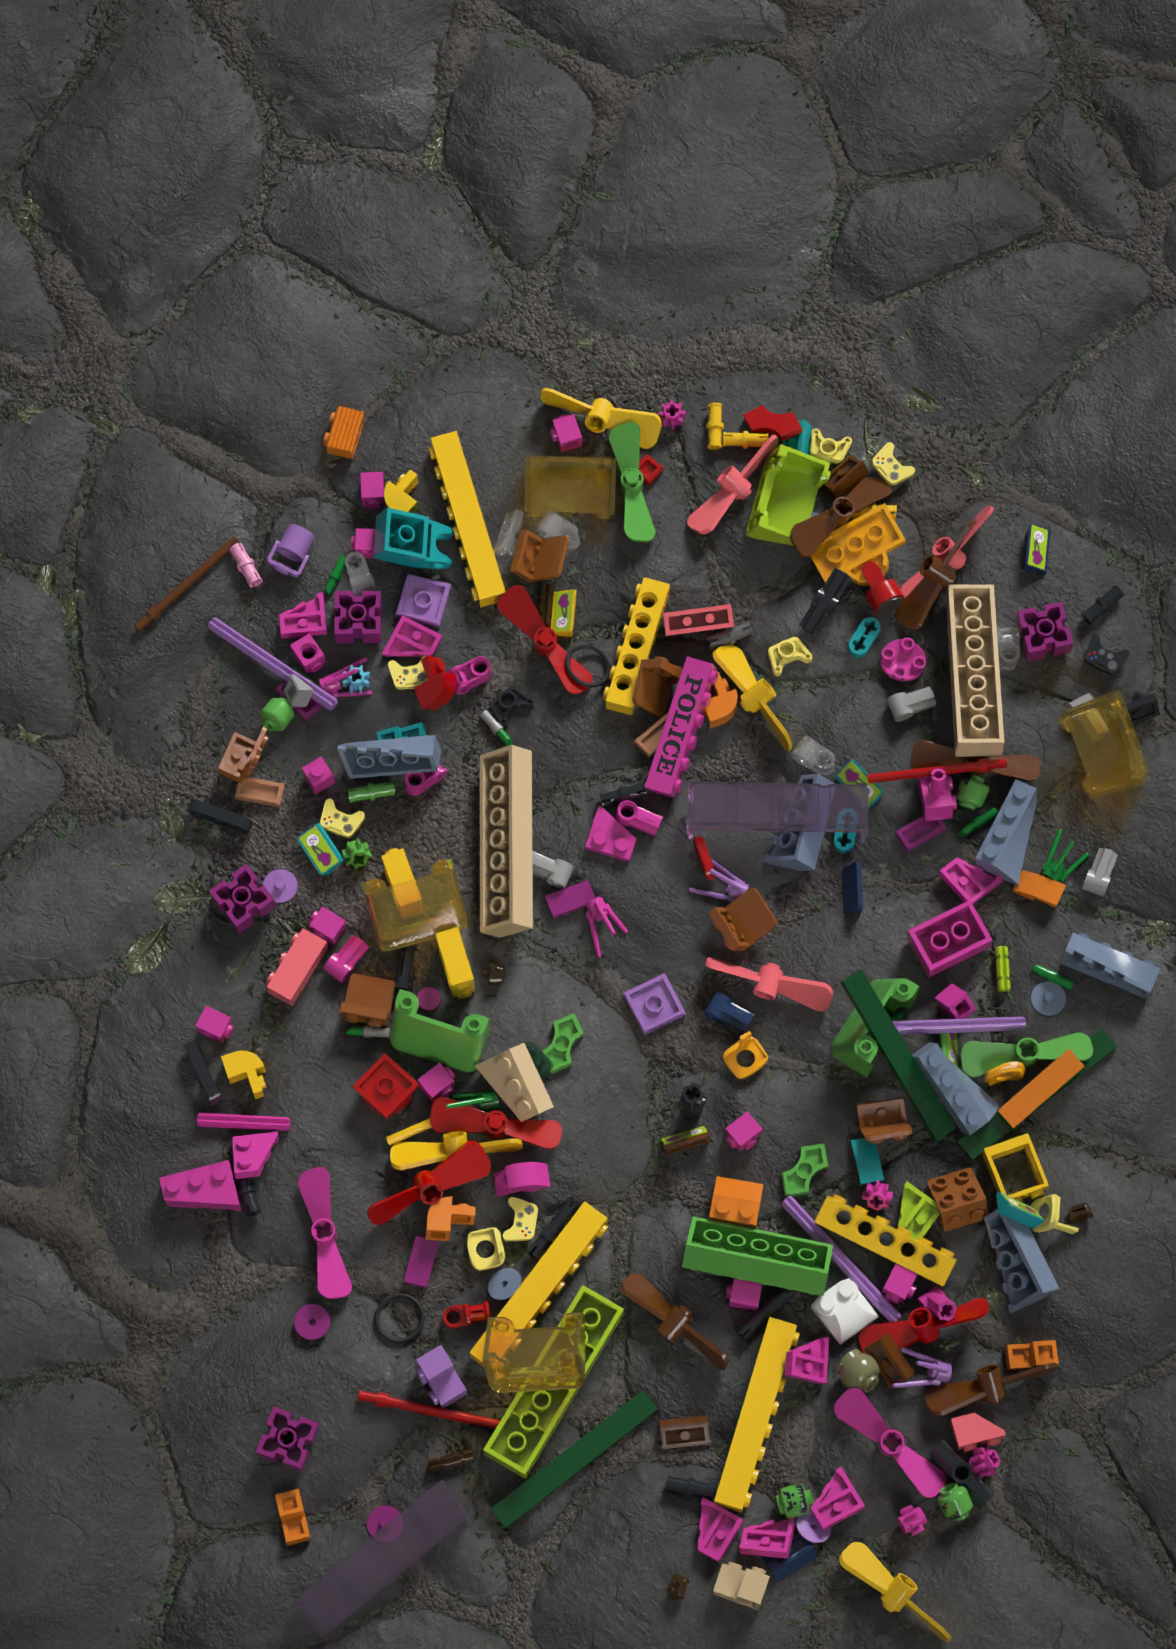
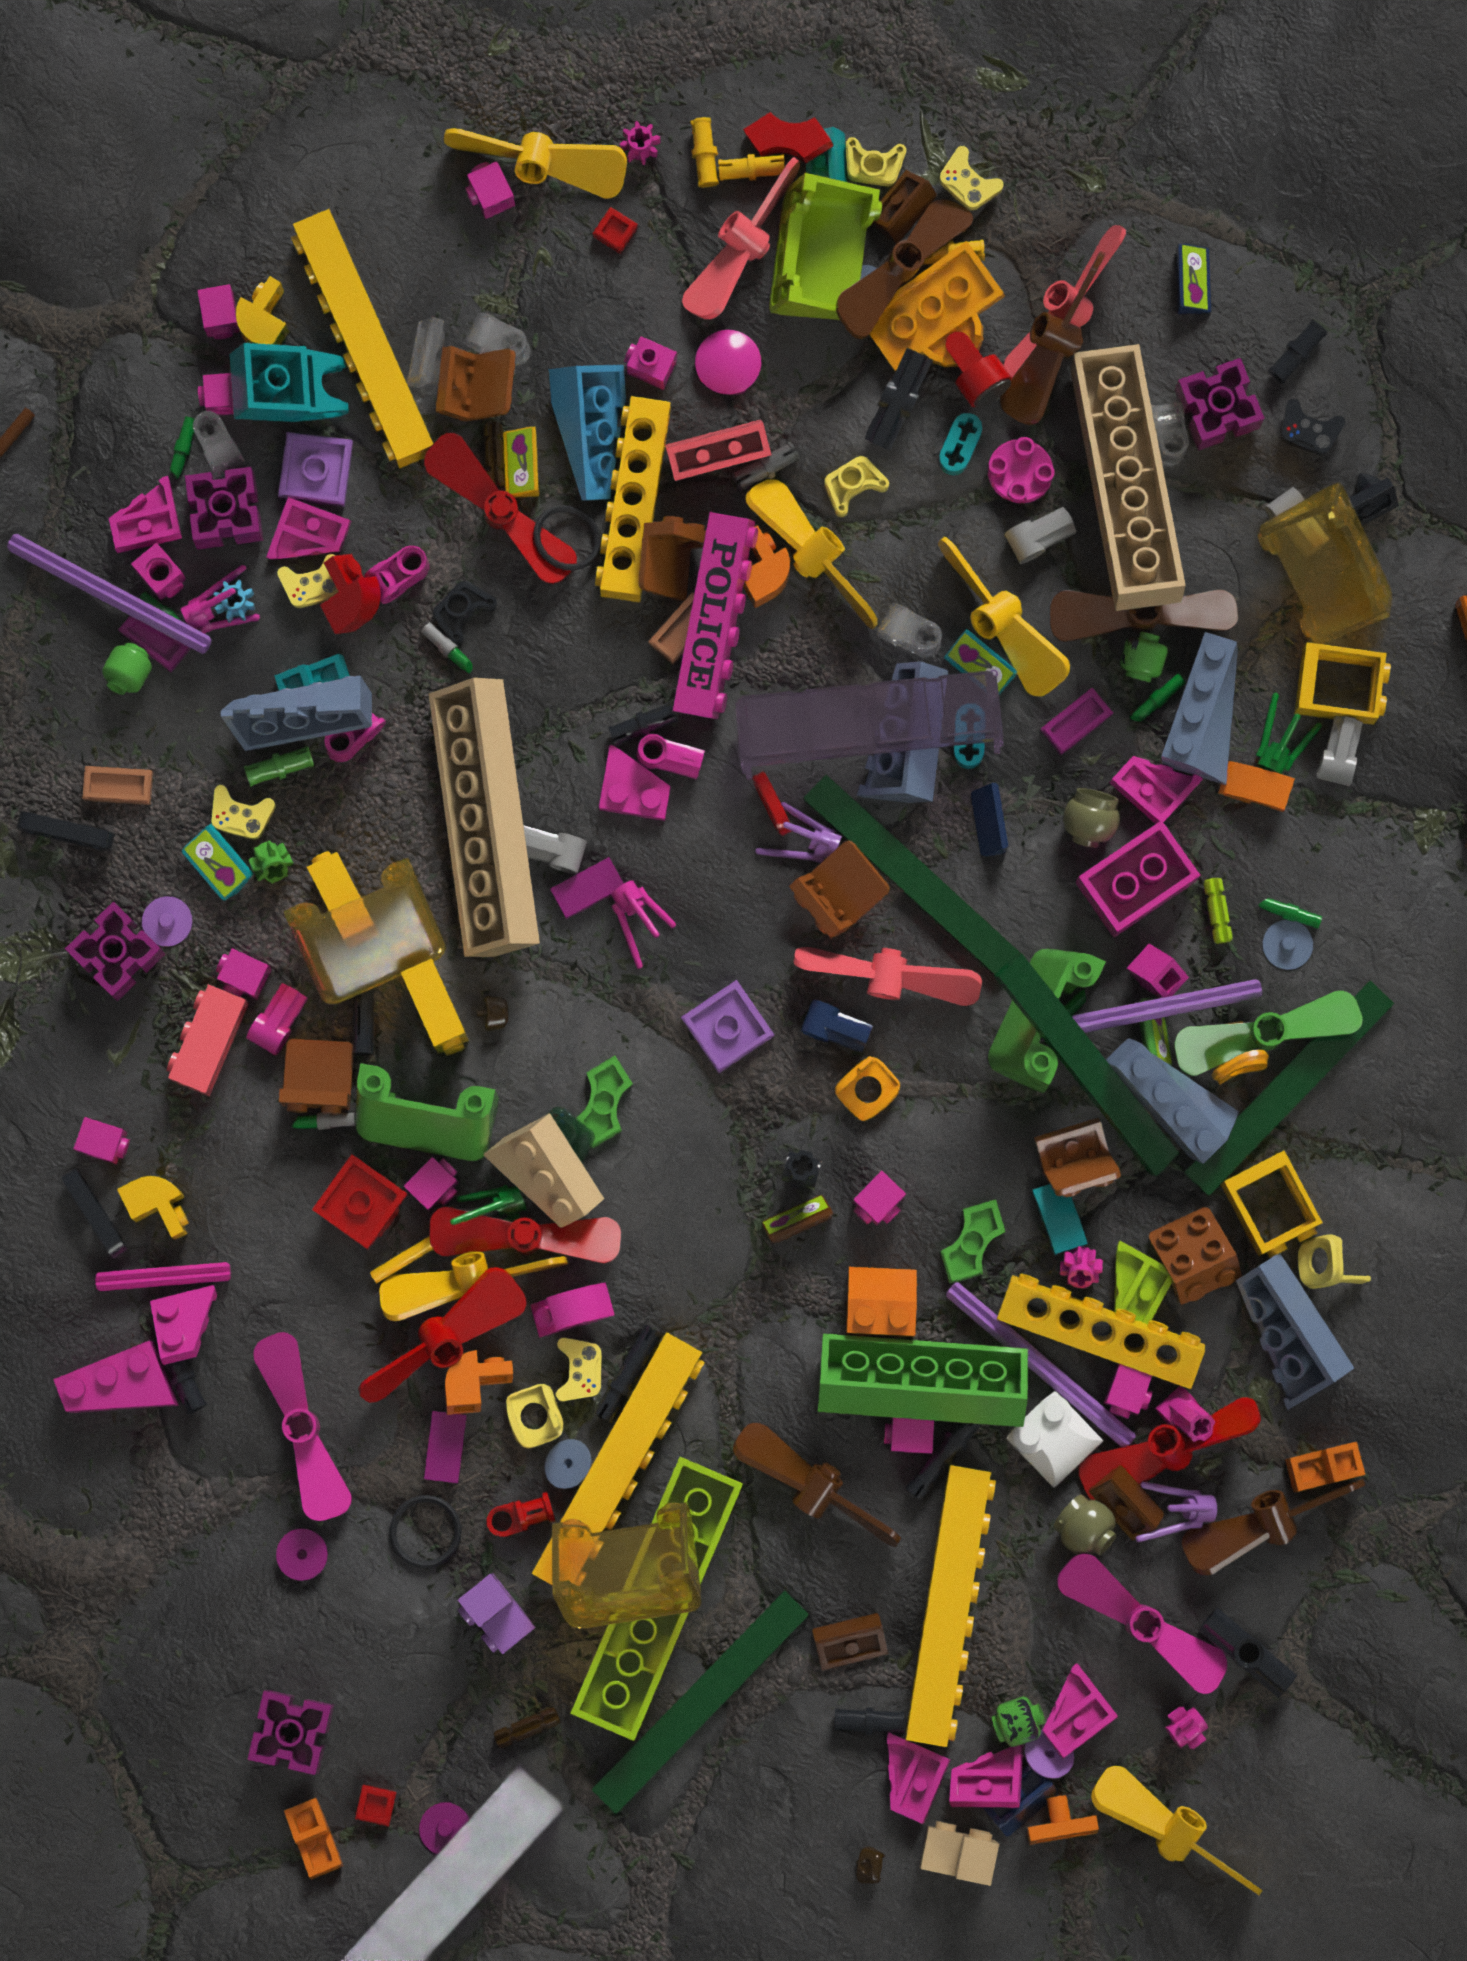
camera: 10 degrees left, 10 degrees up
bracket [216,726,268,783] -> none
bright pink pin [229,543,262,588] -> none
medium lavender piece [267,524,314,578] -> none
light grey slope [284,674,313,707] -> none
dark pink brick [302,756,335,795] -> none
orange brick [323,406,365,459] -> none
red bar [358,1390,501,1429] -> none
dark pink tile [417,987,441,1012] -> none
clear yellow windscreen [524,455,617,519] -> none
bright green piece [609,422,655,542] -> none
dark pink wing [785,1337,829,1384] -> none
red bar [868,758,1007,783] -> none
dark pink brick [917,768,957,822] -> none
bright green head [937,1483,973,1521] -> none
coral slope [949,1413,1006,1453] -> none
dark pink gear [969,1446,1000,1477] -> none
teal slope [996,1192,1044,1229] -> none
orange tile [998,1049,1085,1129] -> none
sand blue wedge [1060,933,1160,999] -> none
dark brown piece [1068,1203,1094,1225] -> none
none -> red tile [355,1784,397,1827]
none -> dark azure wedge [549,365,626,501]
none -> dark pink brick [624,336,677,390]
none -> dark pink dish [695,330,761,395]
none -> dark green tile [803,775,1020,975]
none -> yellow piece [938,537,1070,697]
none -> orange tile [1027,1795,1099,1845]
none -> olive piece [1063,788,1120,848]
none -> yellow window [1294,642,1391,725]

